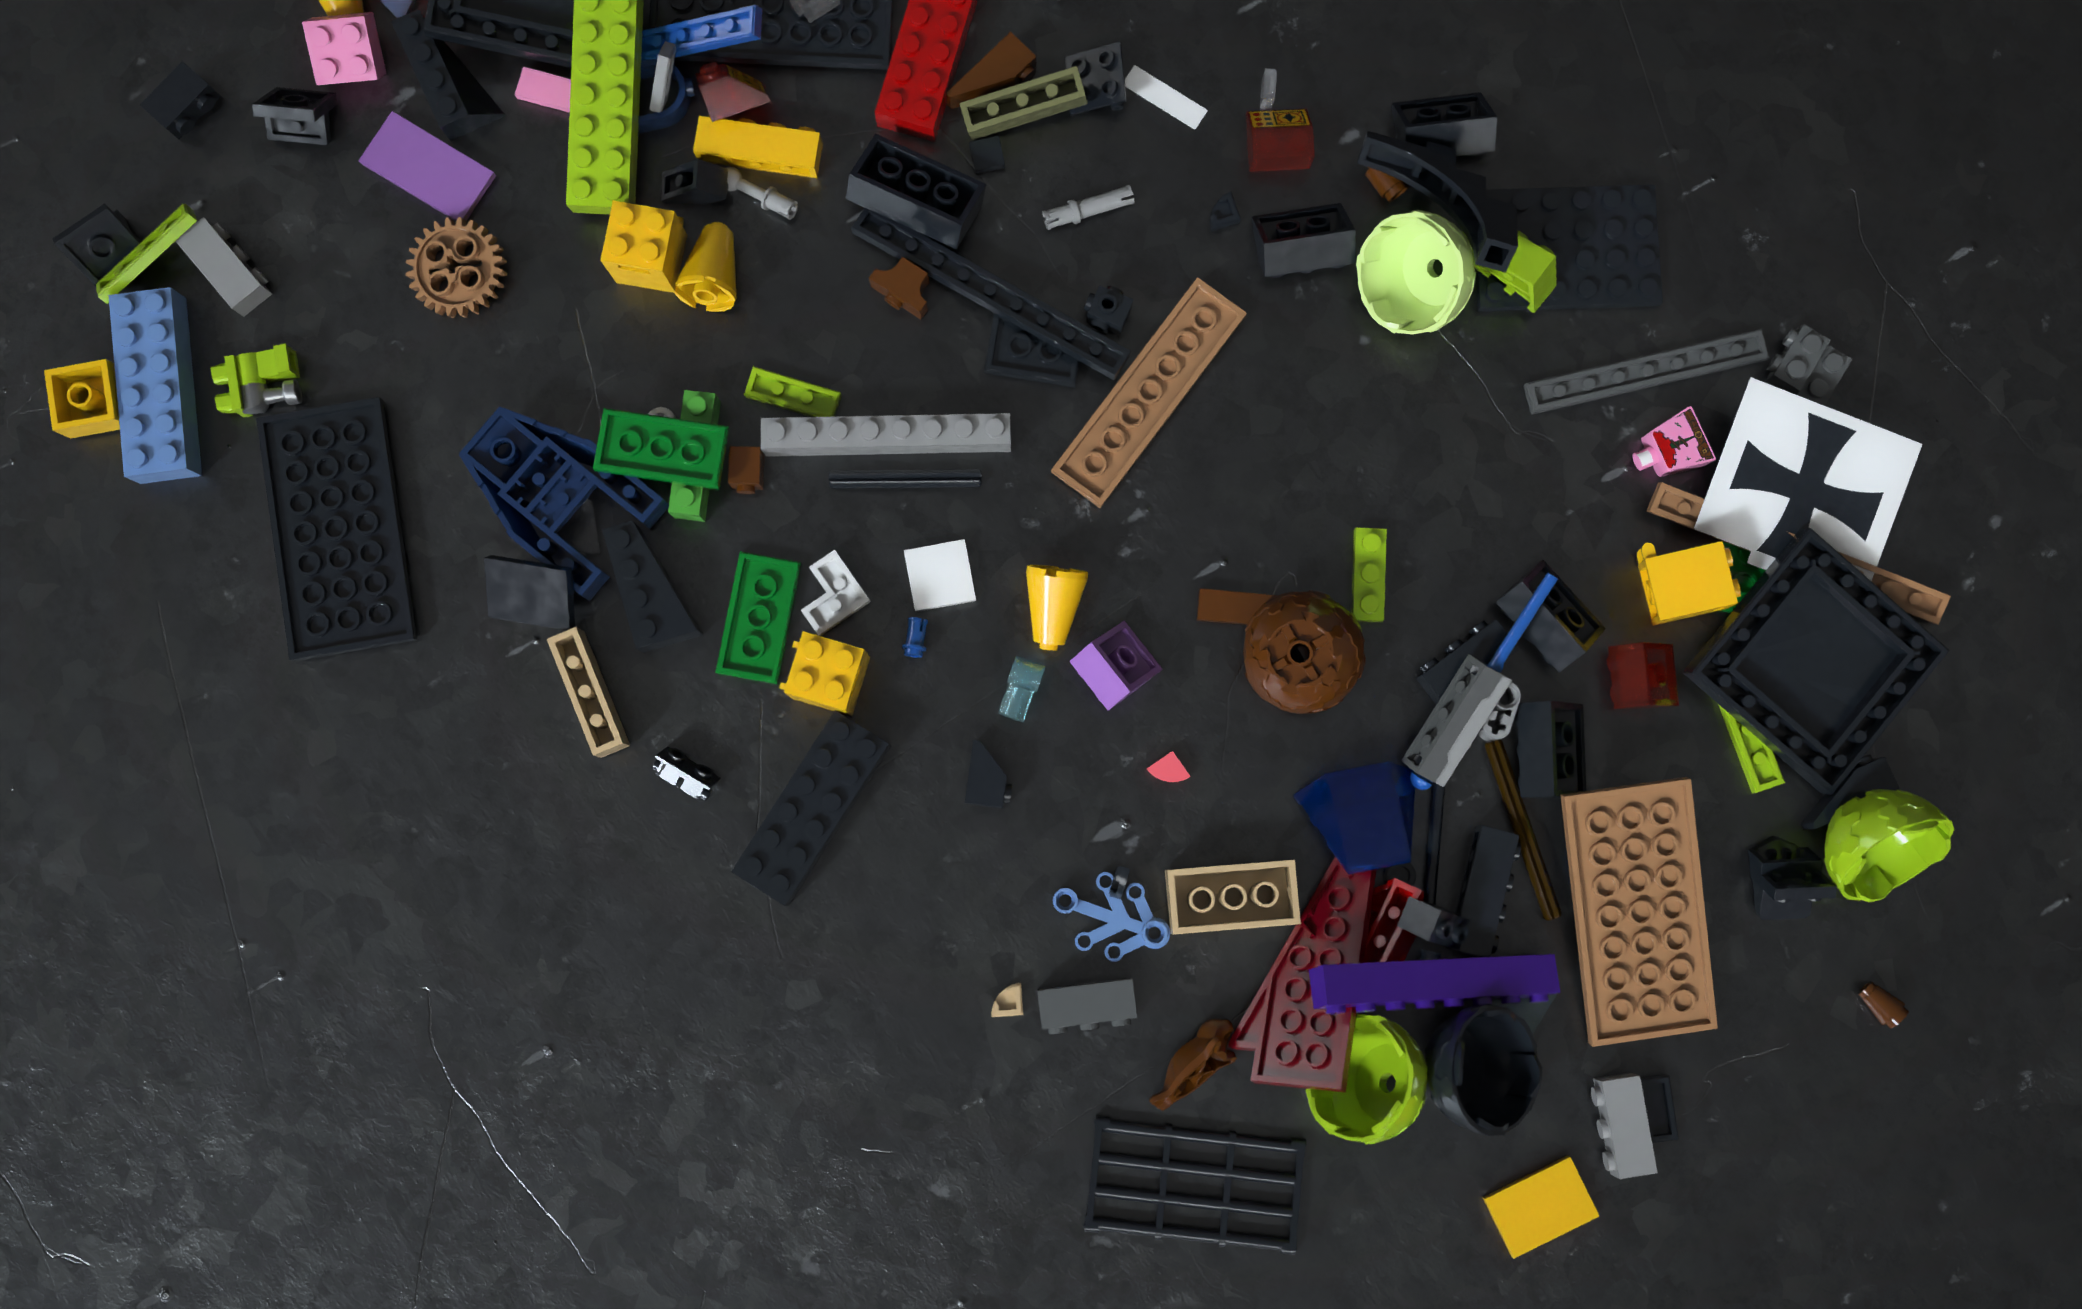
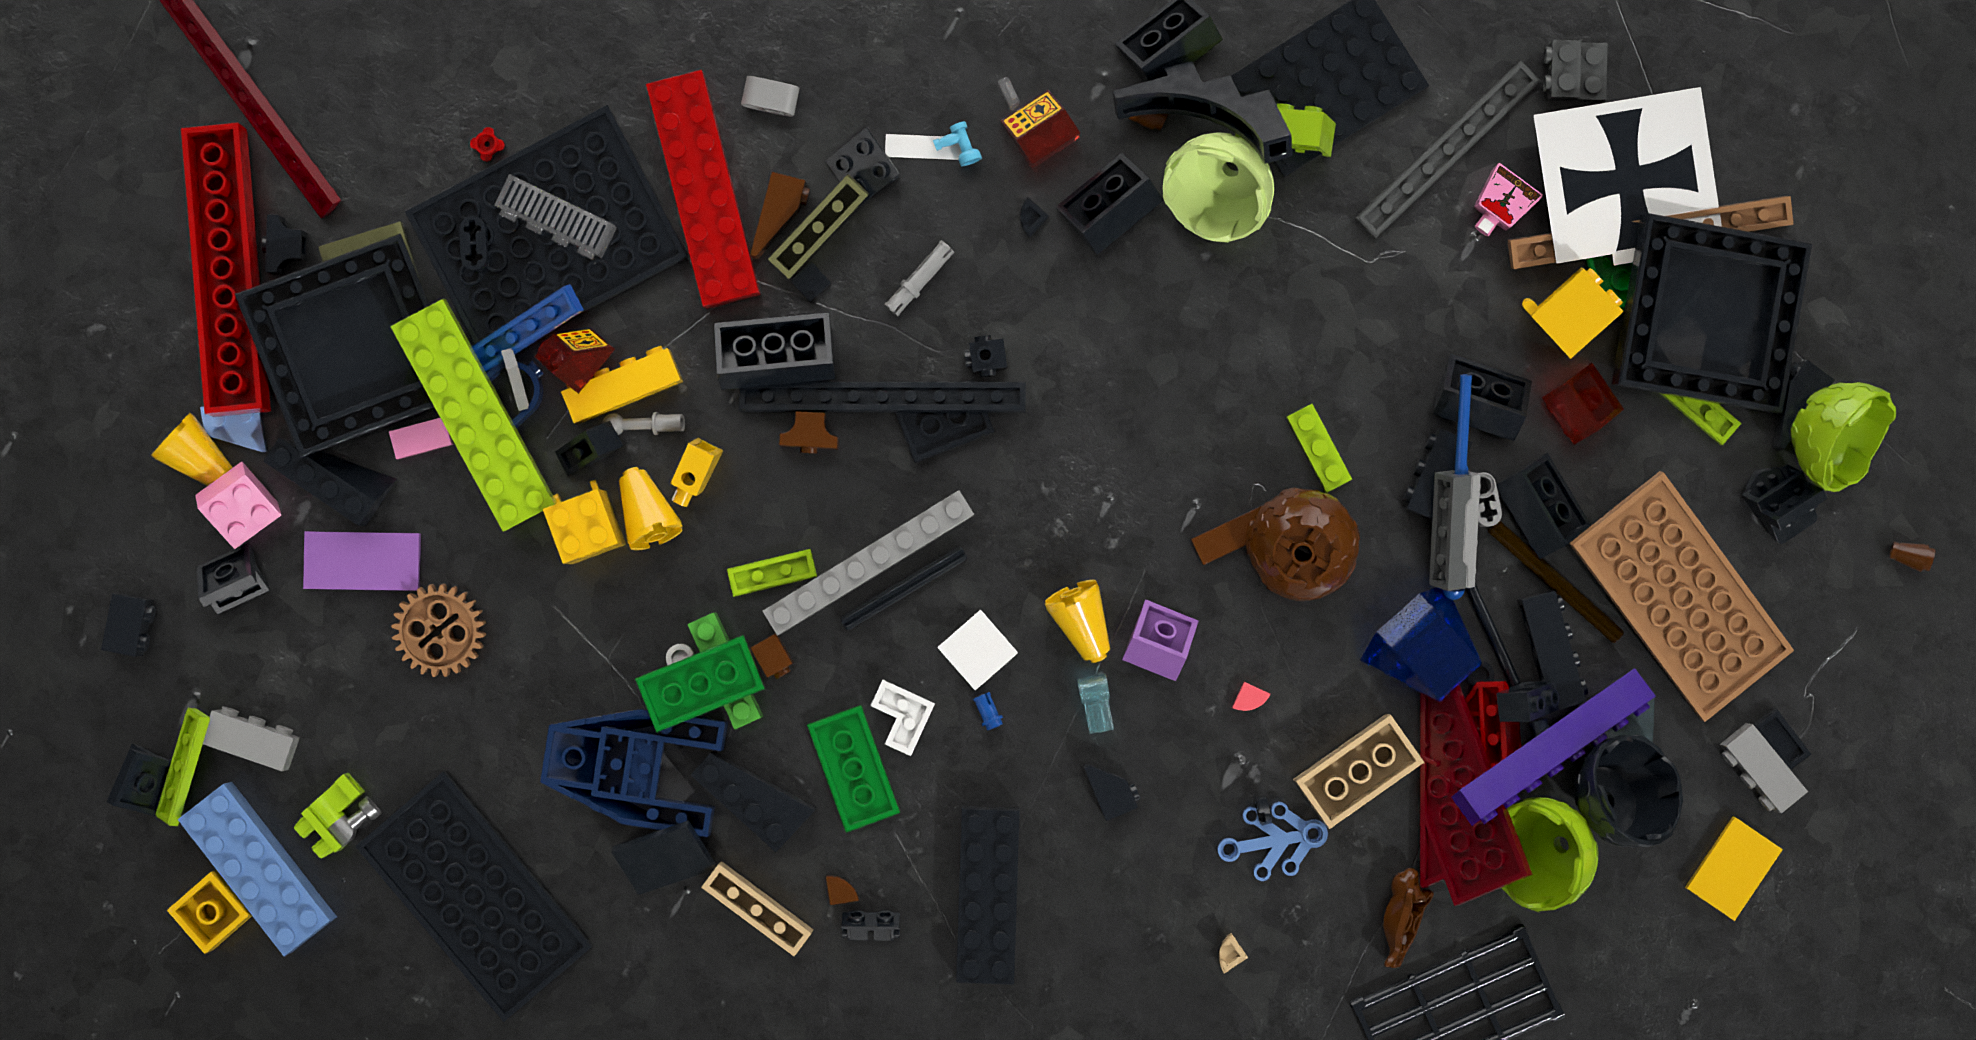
camera: 25 degrees left, 5 degrees up
yellow container [779,631,870,717] -> none
dark grey brick [1037,977,1137,1034] -> none
medium nougat plate [1051,277,1247,509] -> none
none -> yellow torso [671,438,723,507]
none -> reddish brown tile [826,875,859,905]
none -> medium azure piece [933,121,982,166]

